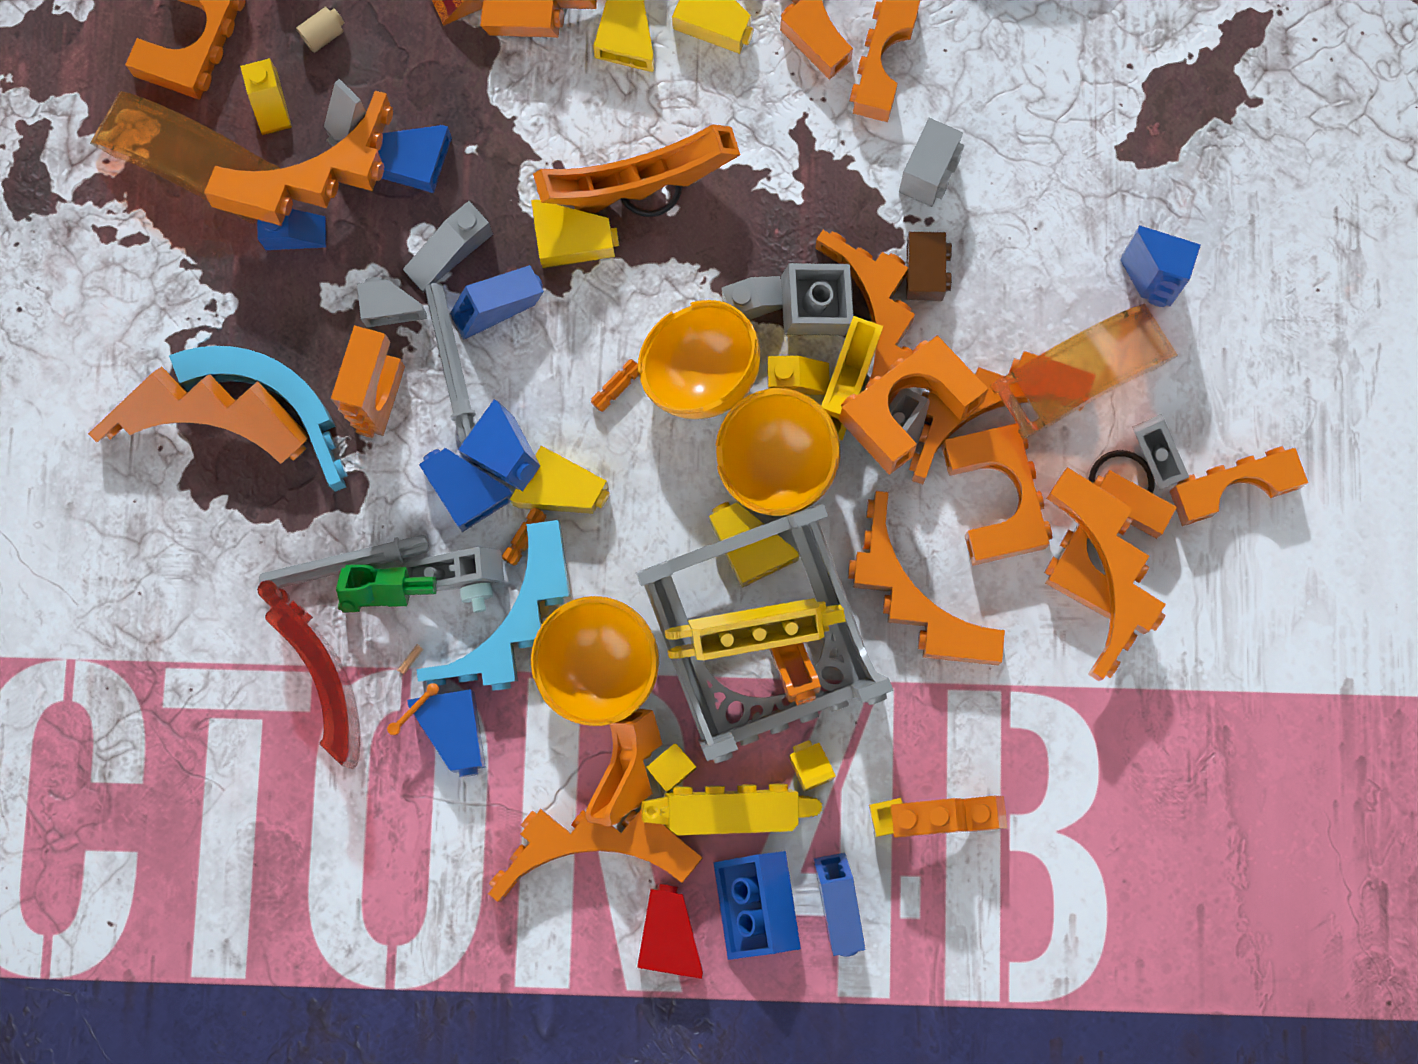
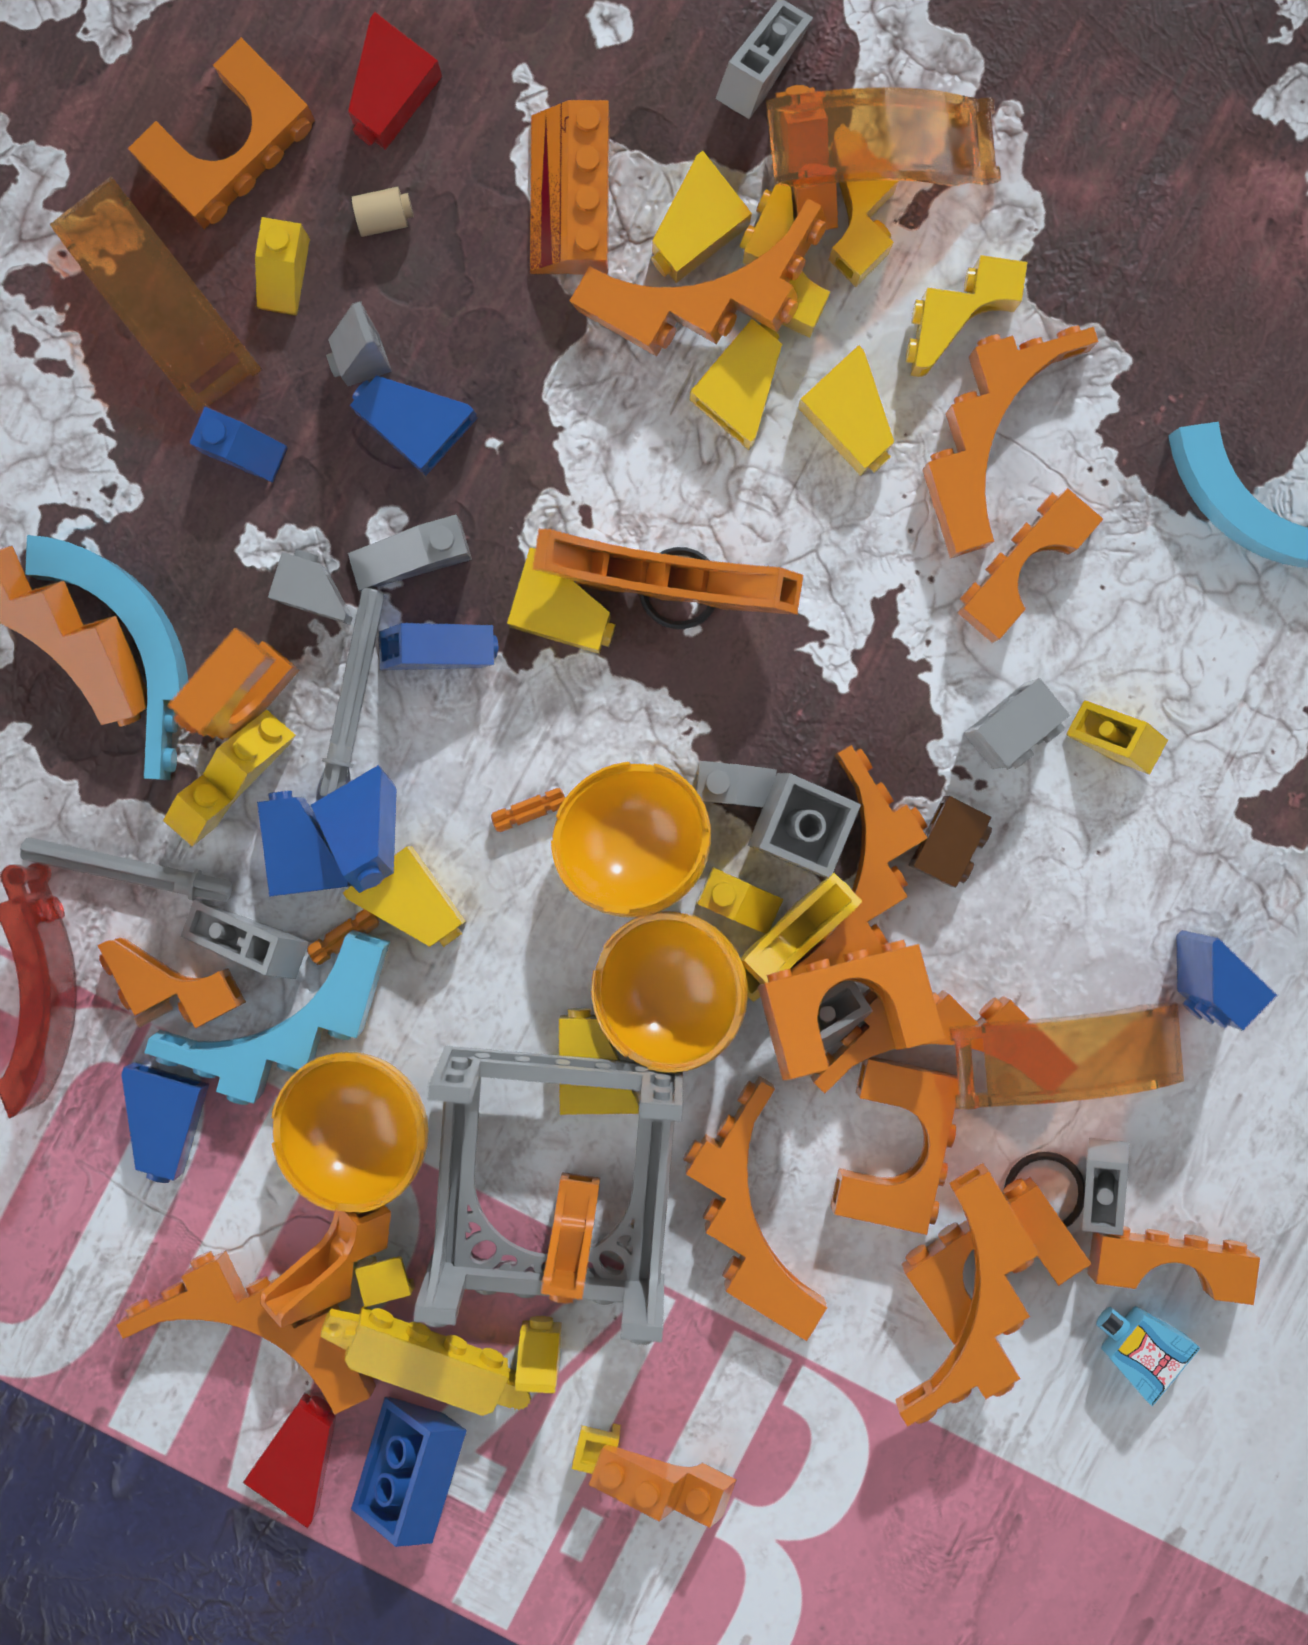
camera: 30 degrees right, 10 degrees up
orange arch [204,91,393,226] -> none
green piece [336,564,437,613] -> none
orange hinge [387,683,439,736] -> none
light aqua tile [460,583,493,613] -> none
yellow hinge [665,598,846,660] -> none
blue slope [813,853,866,957] -> none
none -> orange arch [97,938,246,1028]
none -> yellow arch [163,710,296,847]
none -> yellow slope [1066,700,1168,775]
none -> torso [1096,1306,1200,1406]

